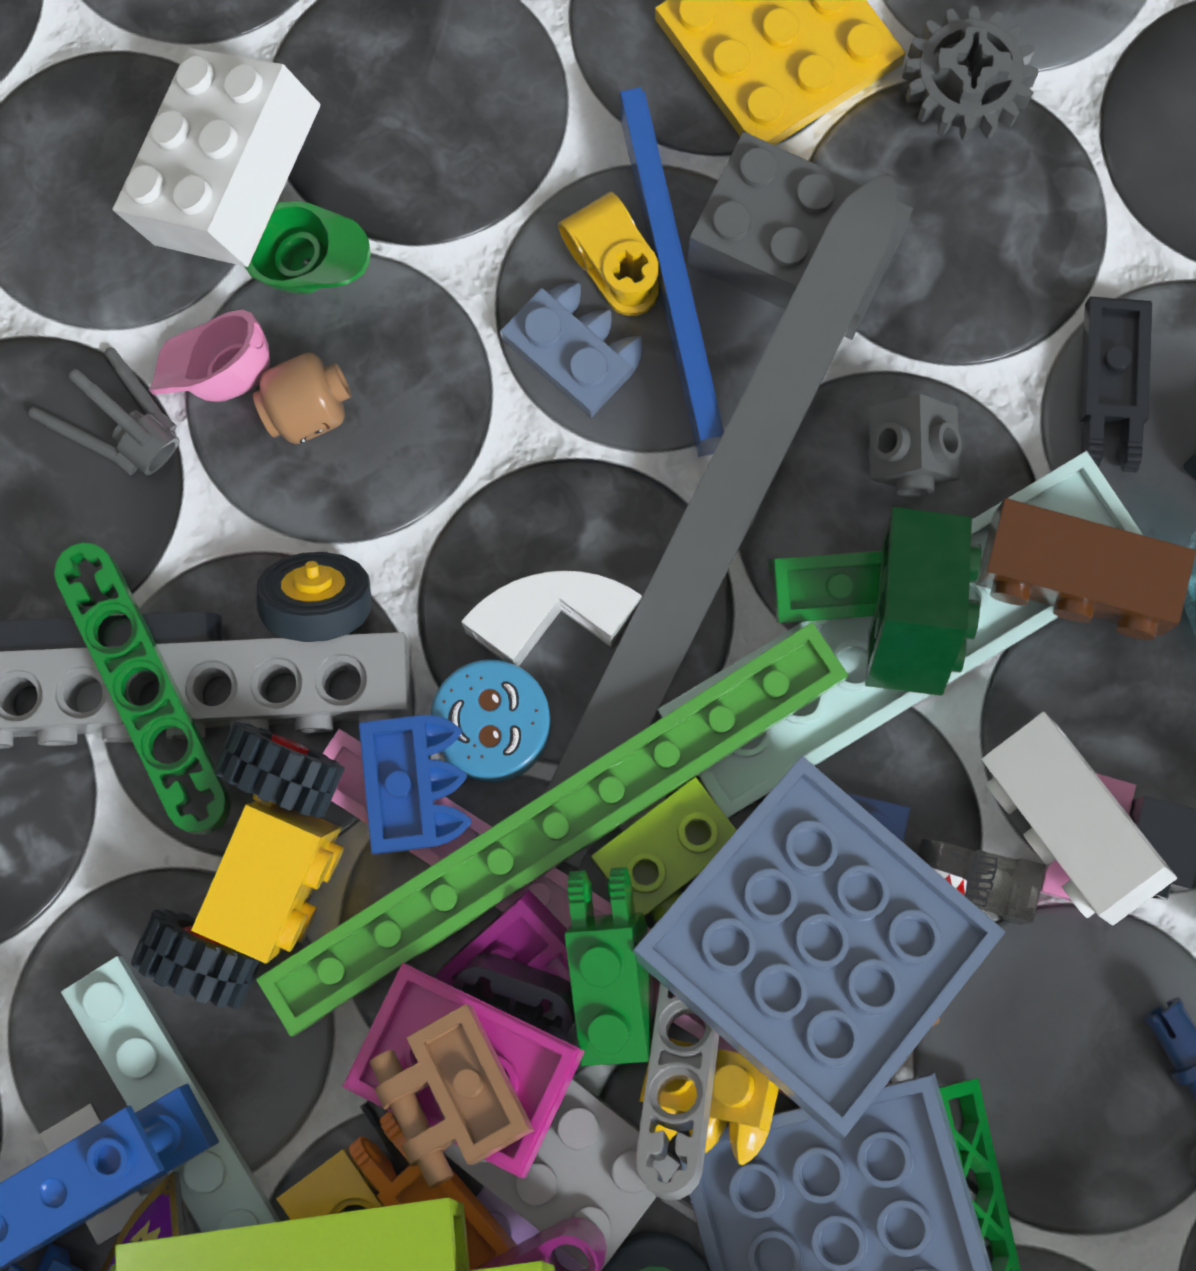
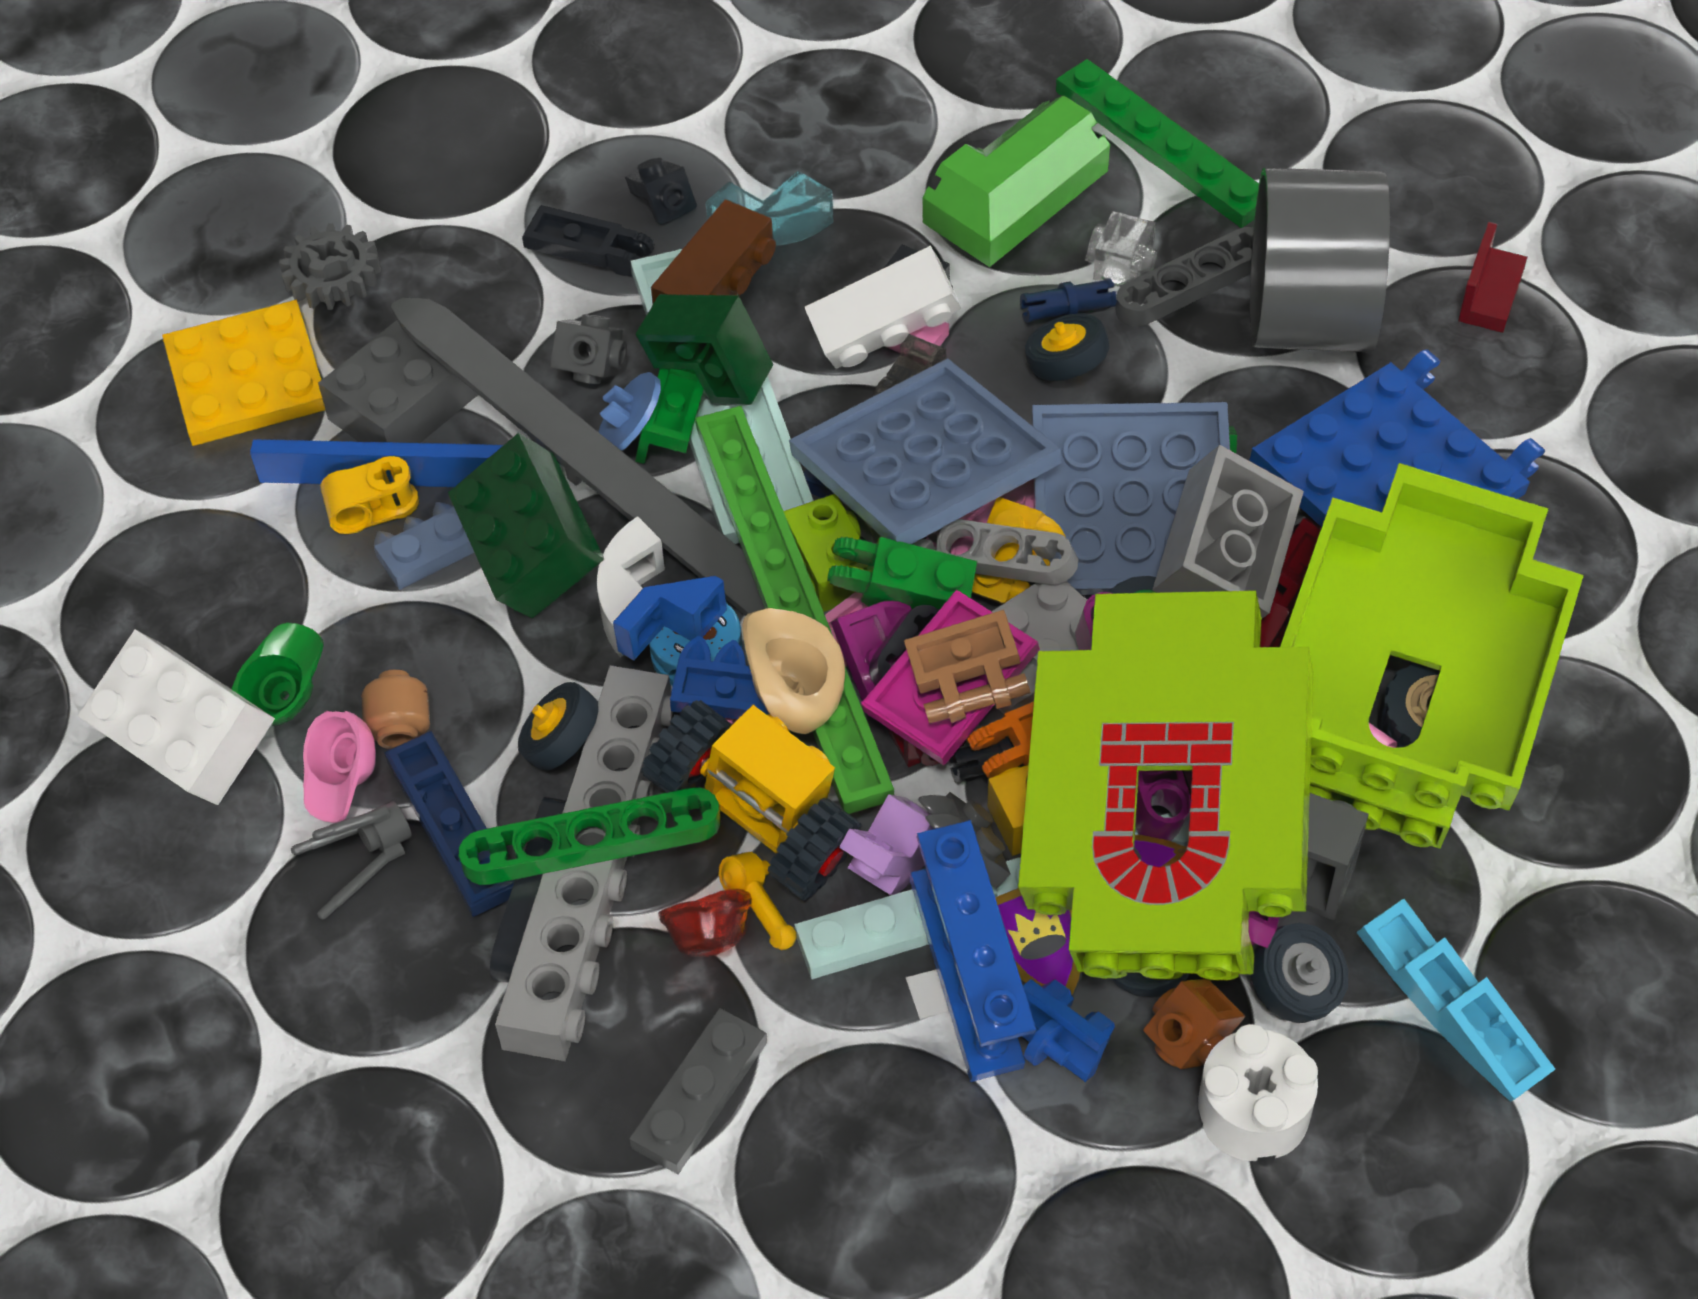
camera: 75 degrees left, 25 degrees down
none -> dark blue plate [384,731,515,917]
none -> dark green brick [448,433,605,619]
none -> medium blue piece [599,372,661,451]
none -> blue slope [613,576,727,660]
none -> clear red helmet [658,889,753,957]
none -> yellow piece [719,852,797,950]
none -> tan hat [742,608,845,734]
none -> lavender brick [839,794,934,895]
none -> dark grey plate [918,792,1011,889]
none -> black wheel [1025,313,1110,381]

